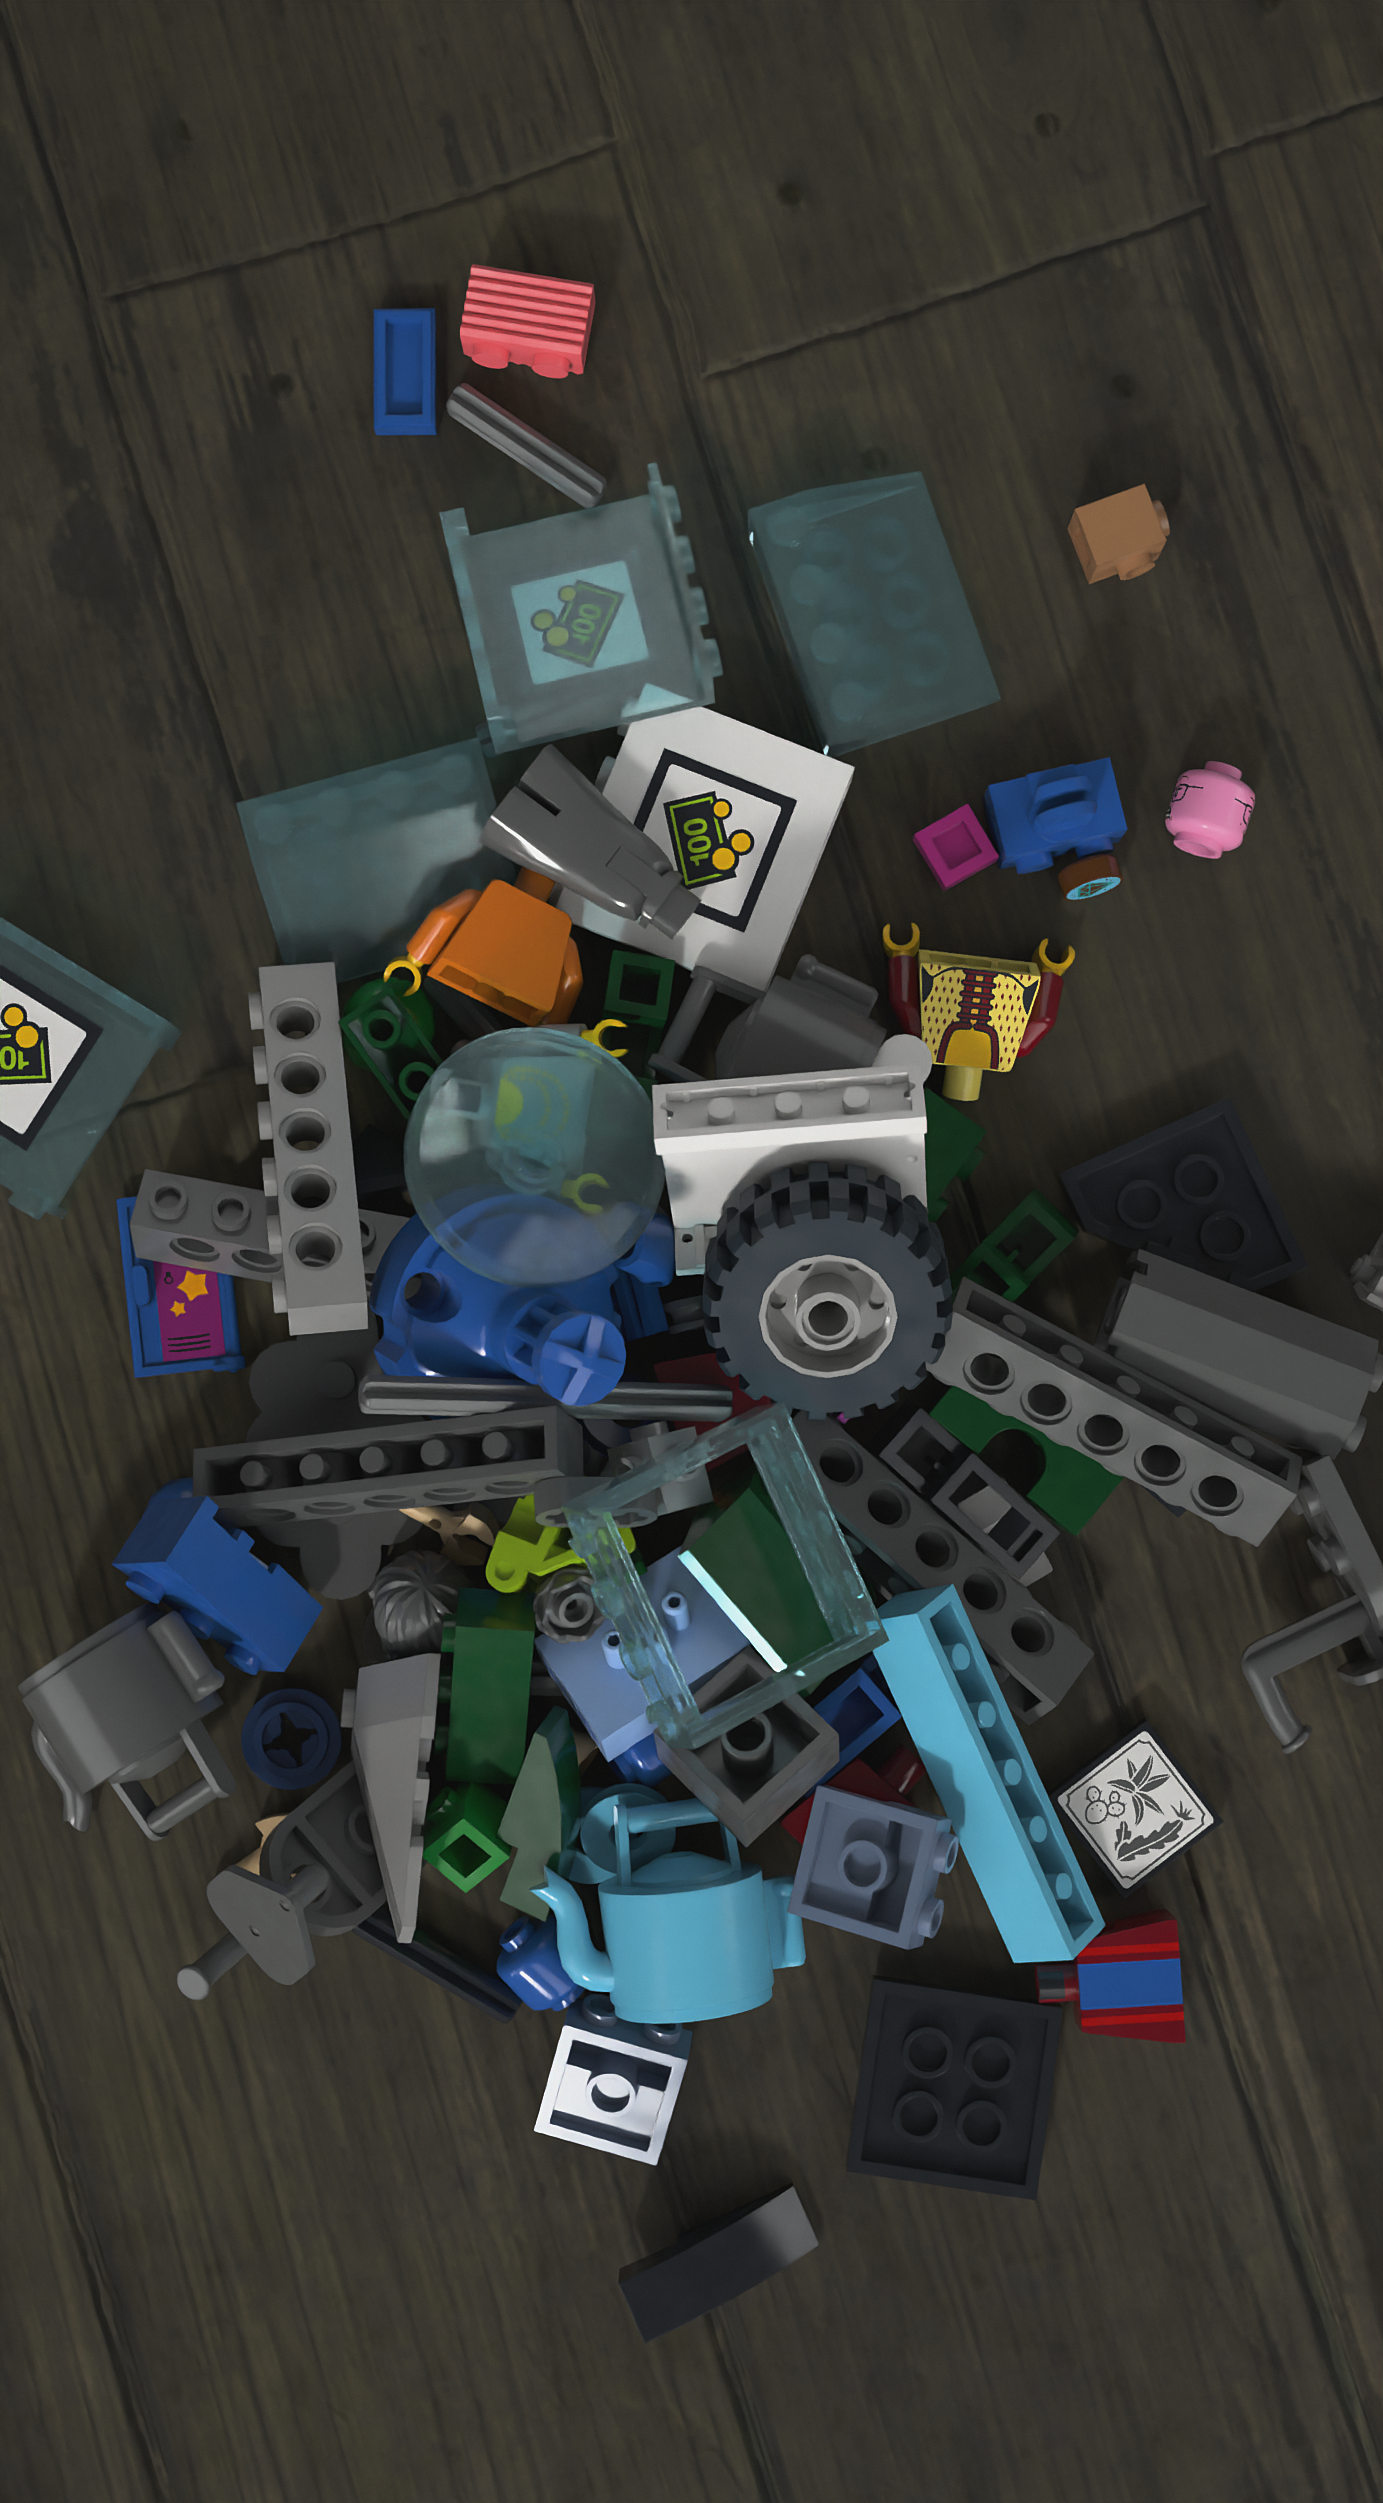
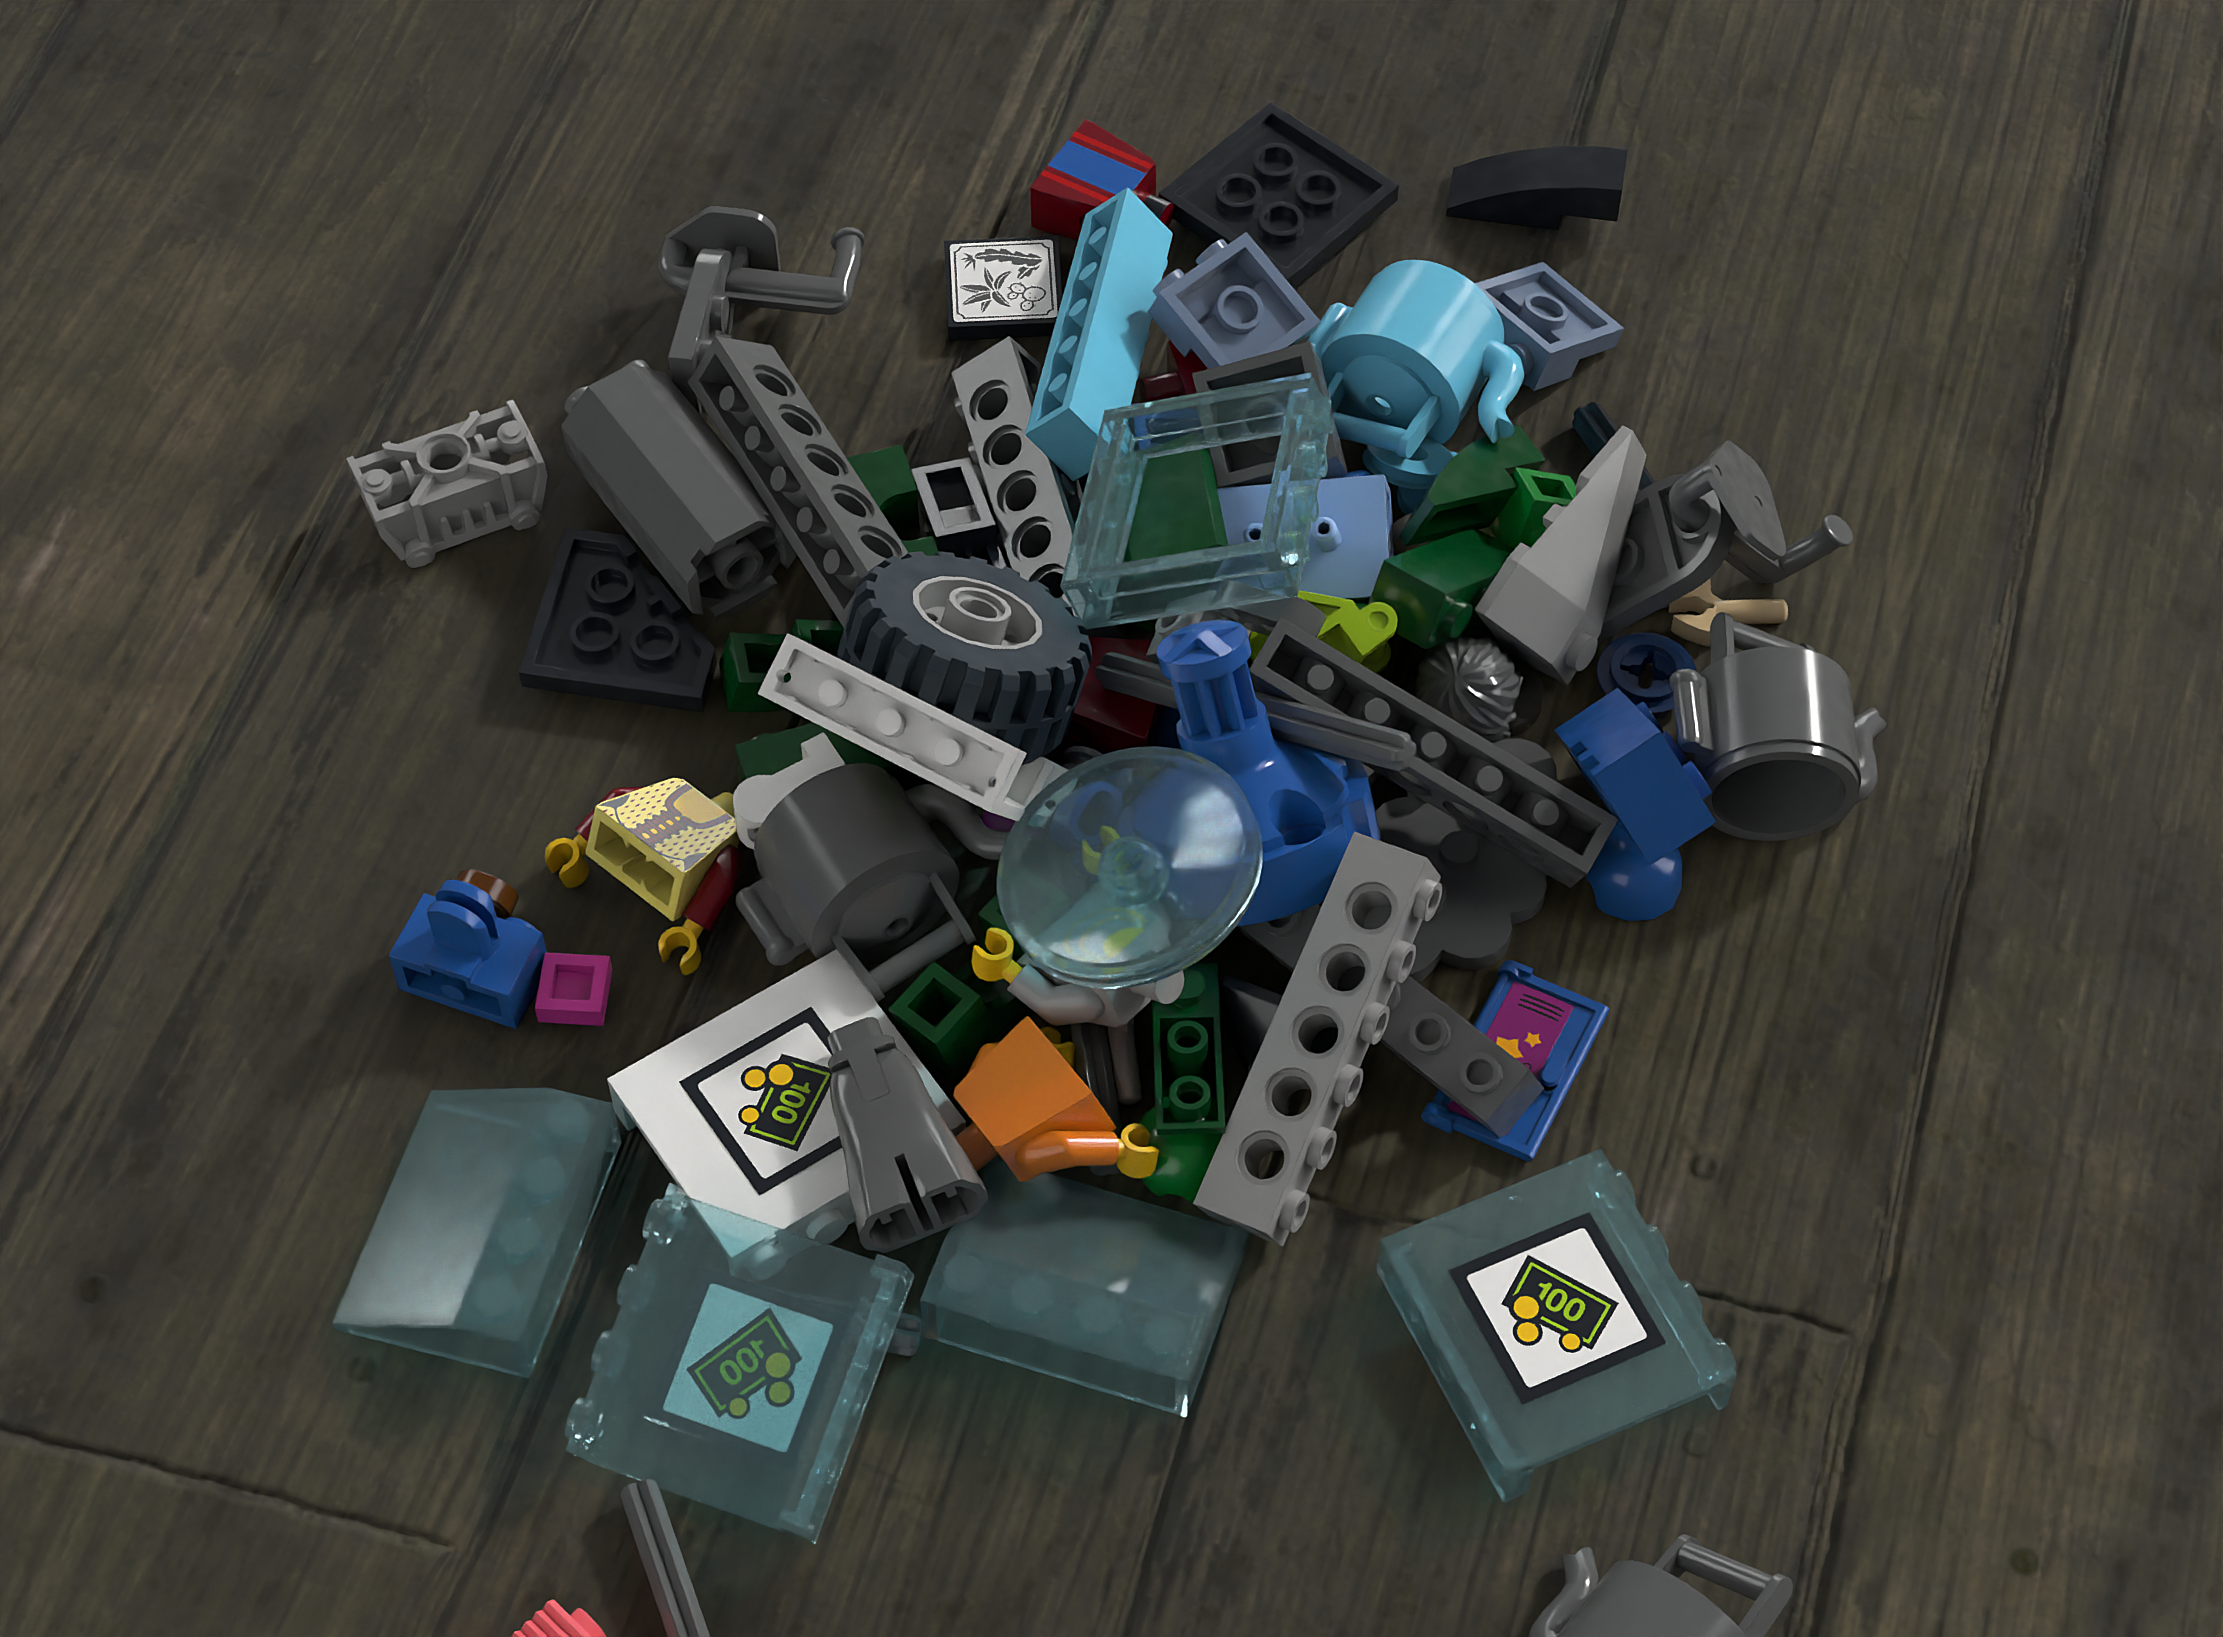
camera: 150 degrees left, 30 degrees down
blue head [497,1914,586,2011] -> none
dark grey plate [532,1566,610,1644] -> none
medium nougat brick [1067,483,1170,584] -> none
bright pink head [1165,761,1255,859] -> none

